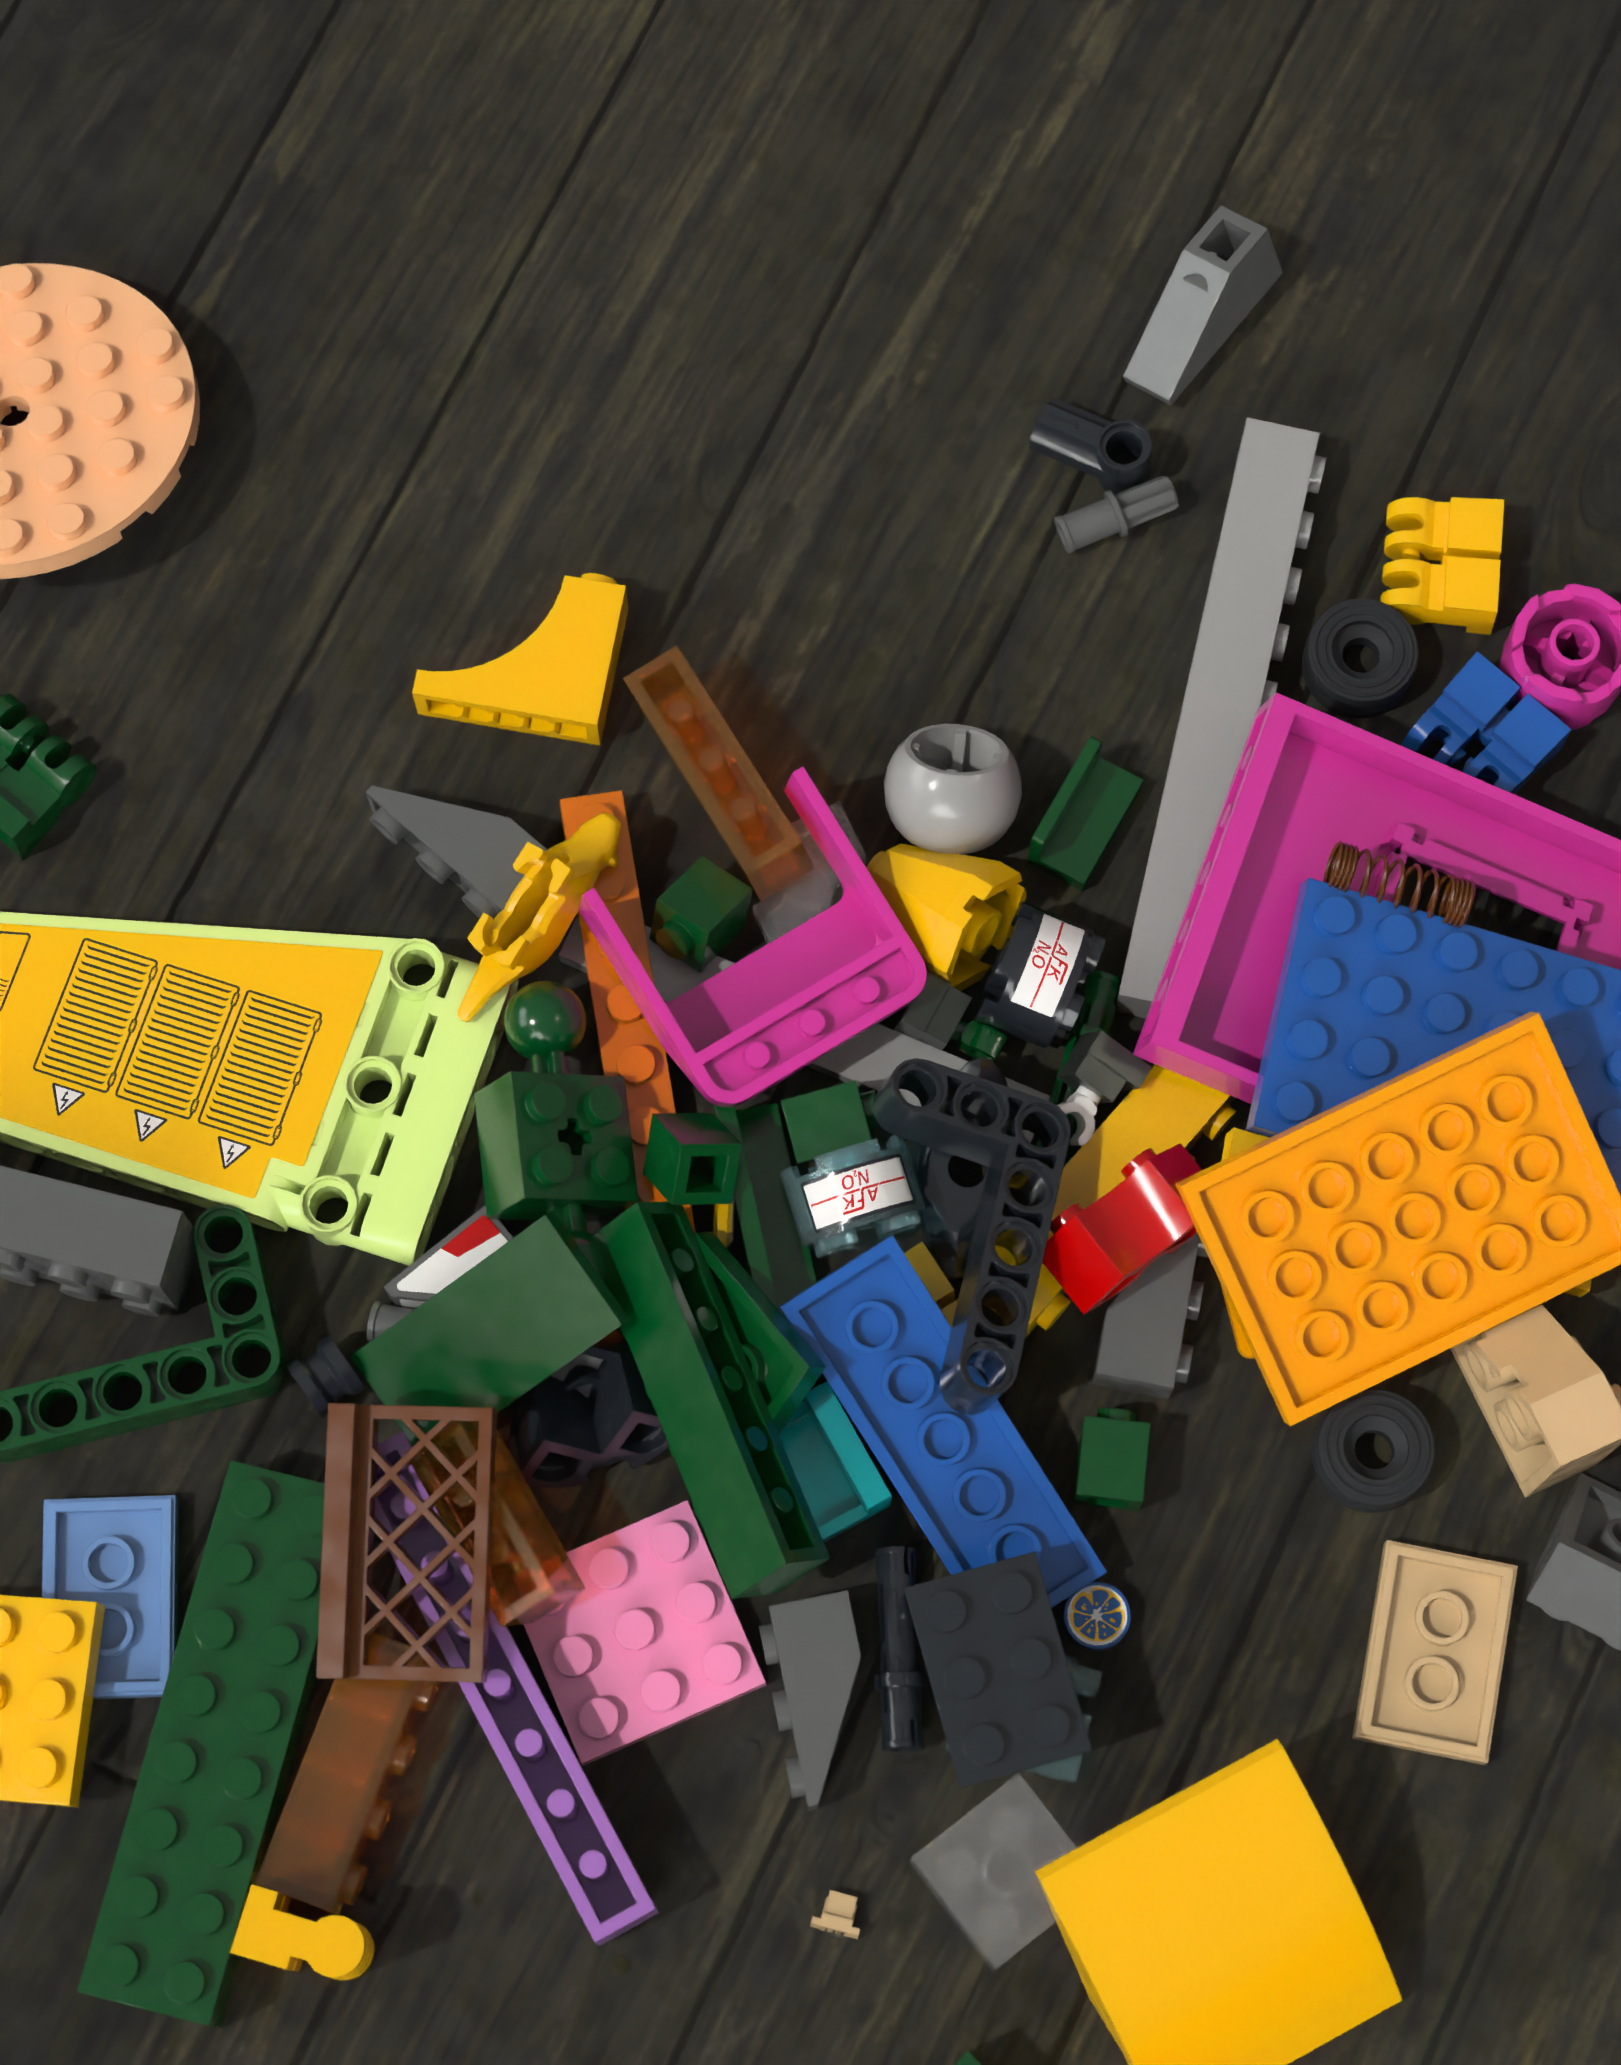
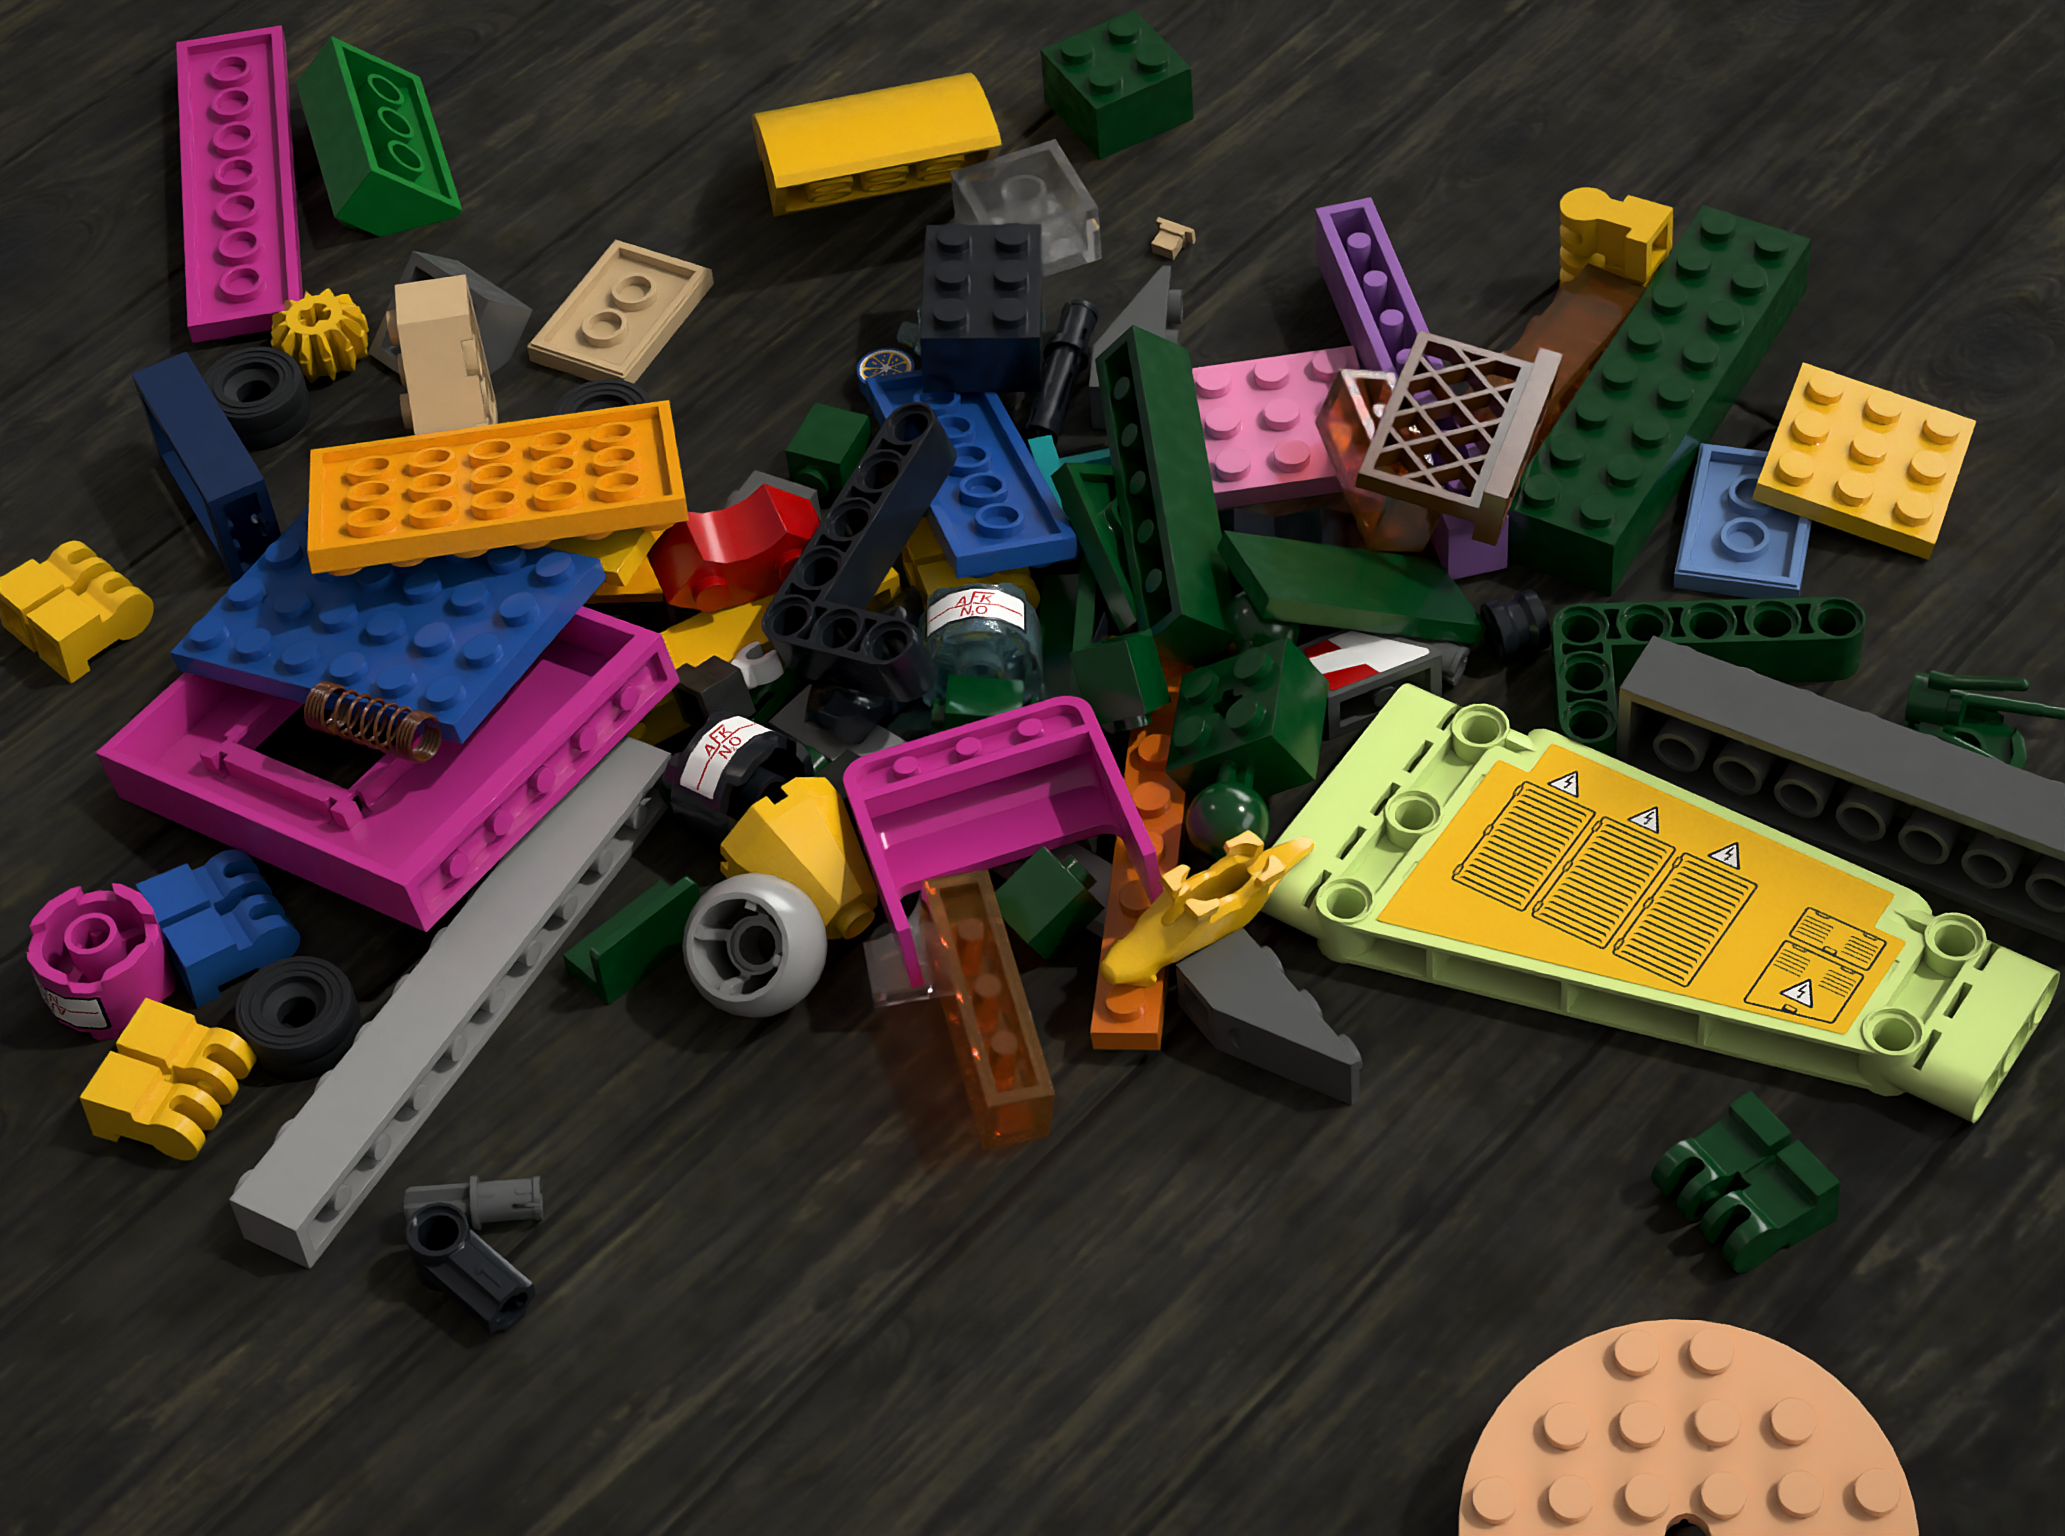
camera: 160 degrees left, 25 degrees down
yellow arch [412,573,629,745] -> none
dark grey slope [1123,206,1283,405] -> none

